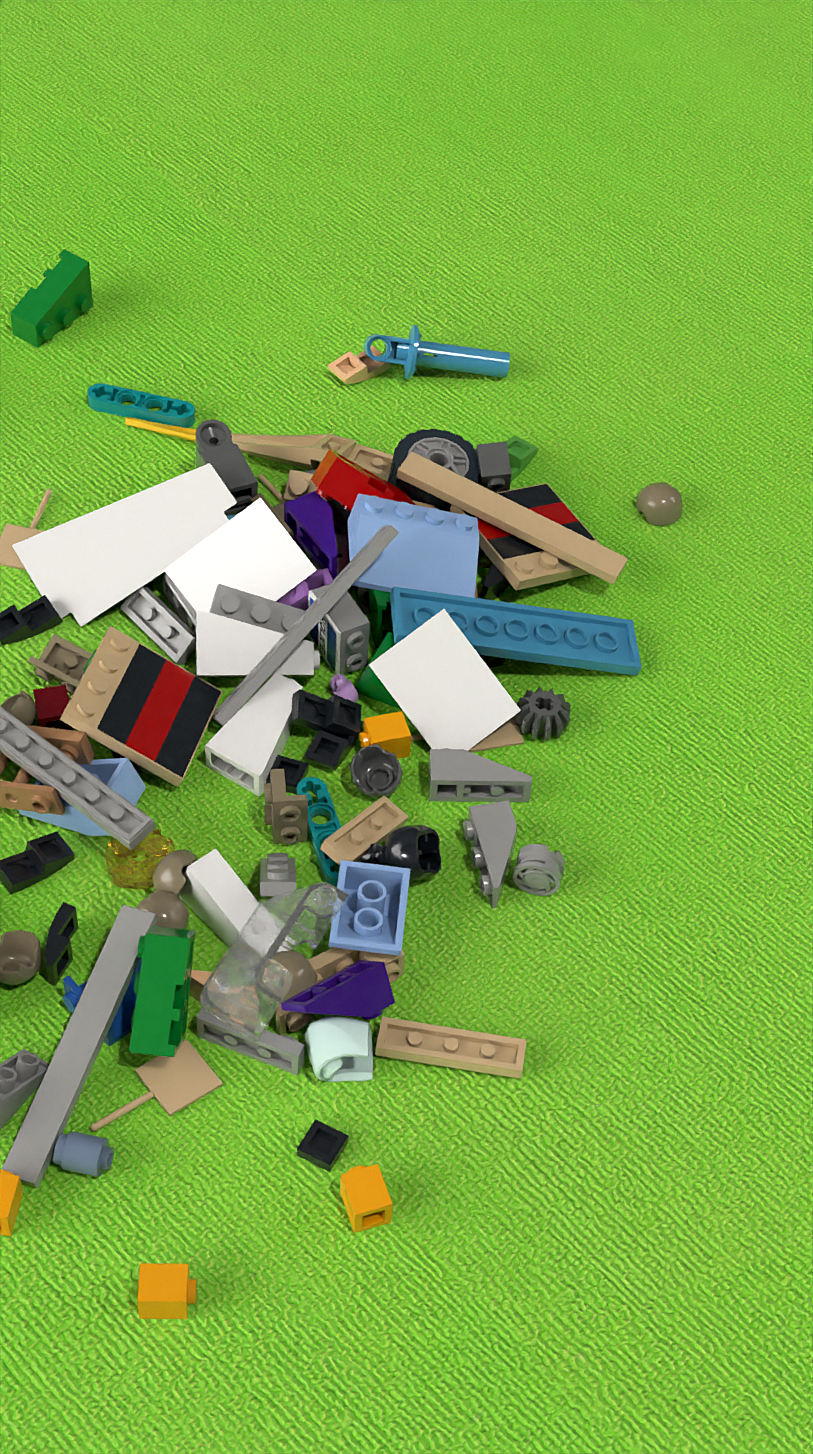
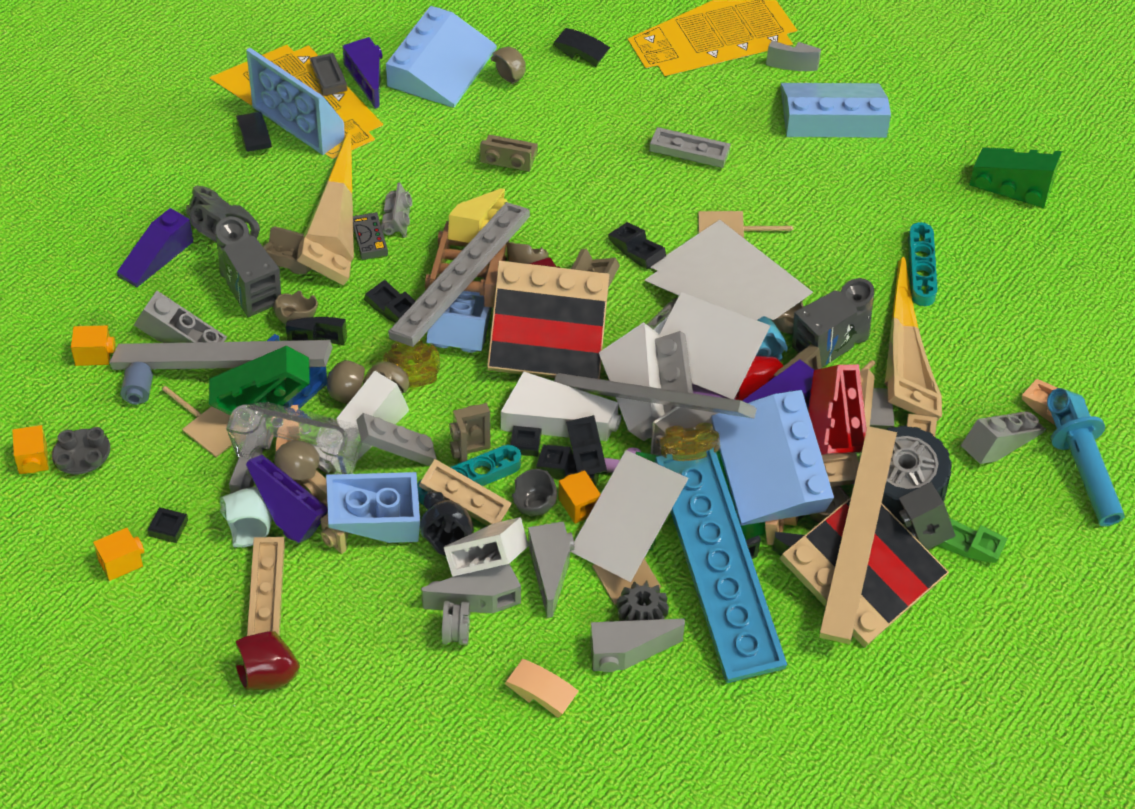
camera: 80 degrees right, 0 degrees up
dark tan hair [637,482,682,526] -> none
none -> dark grey dish [52,427,110,475]
none -> dark red piece [235,631,300,690]
none -> white slope [444,517,529,577]
none -> light nougat slope [504,659,578,718]
none -> light grey slope [590,619,685,672]
none -> clear yellow plate [659,422,721,461]
none -> light grey slope [961,412,1046,464]

